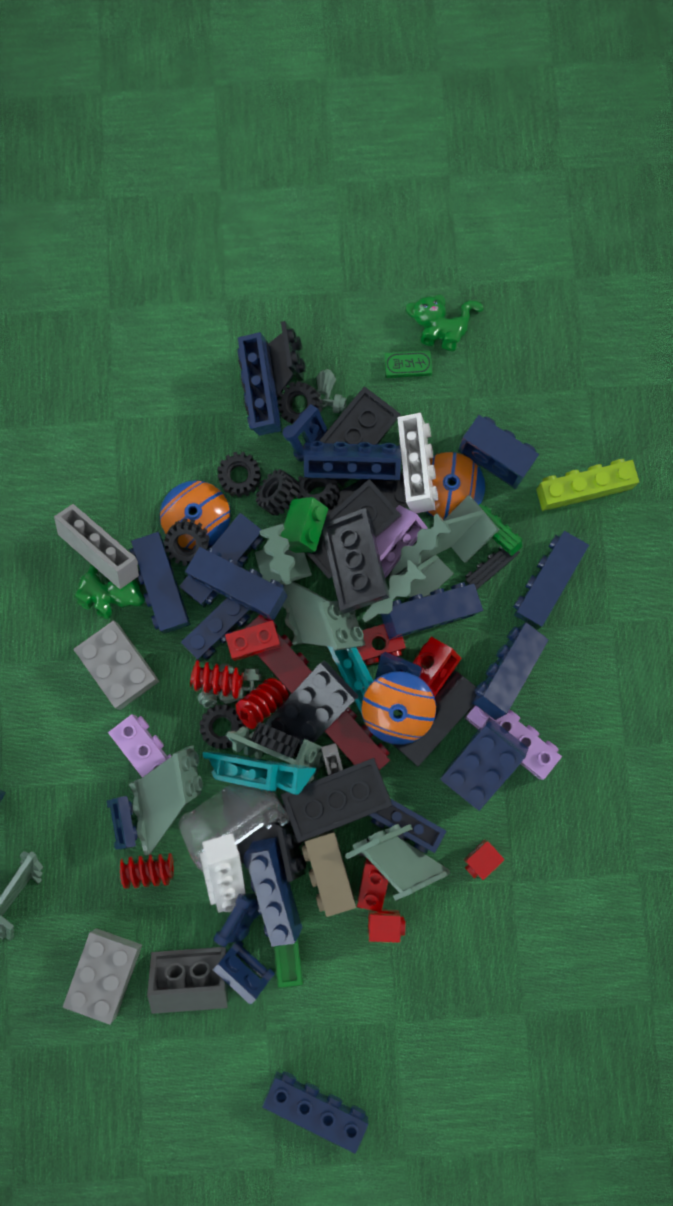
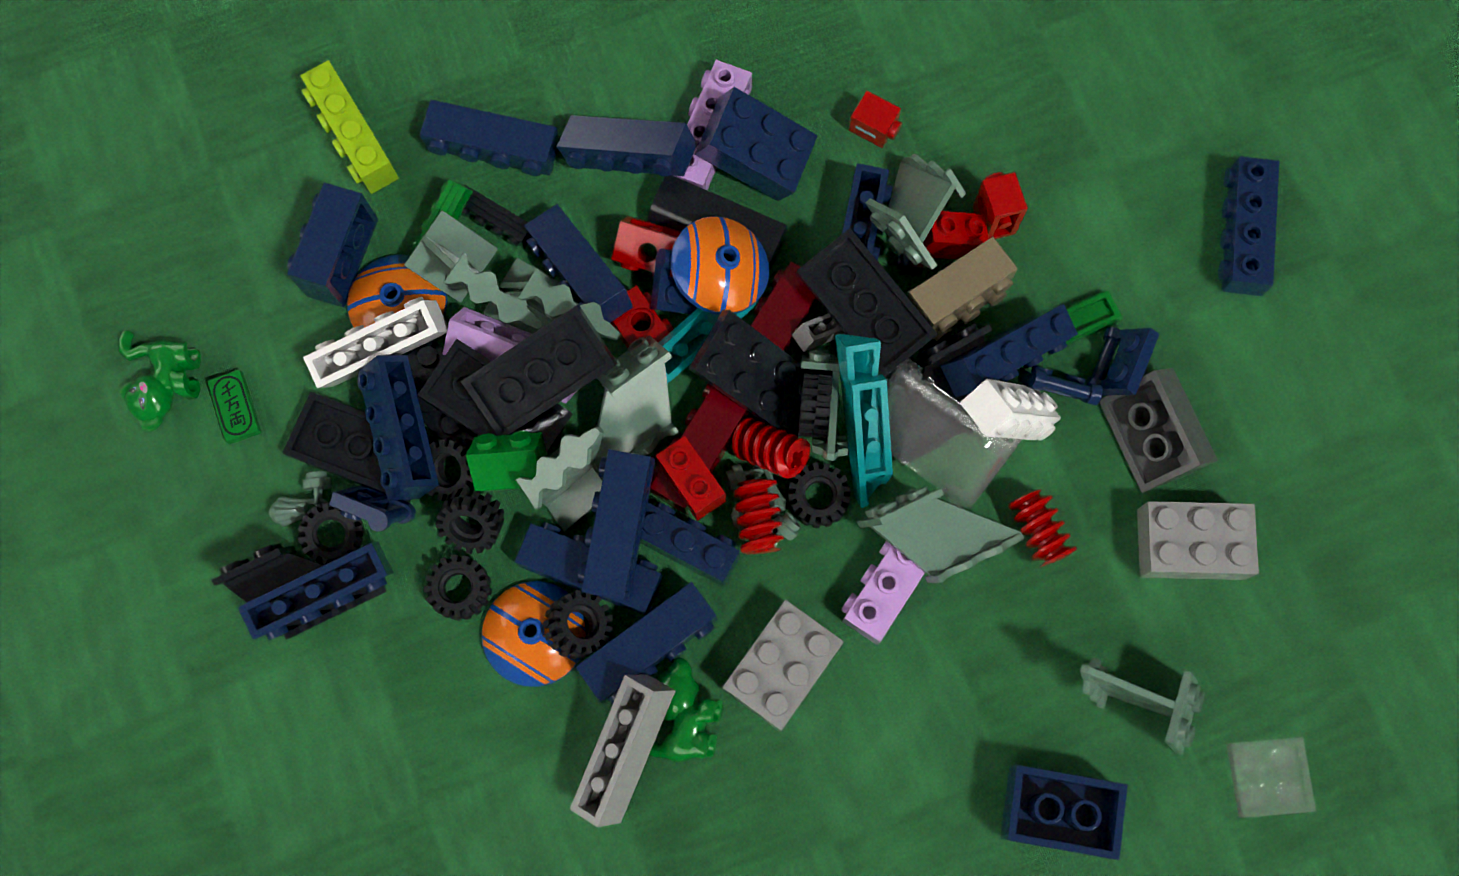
camera: 105 degrees left, 5 degrees down
dark blue plate [107,796,137,850] -> none

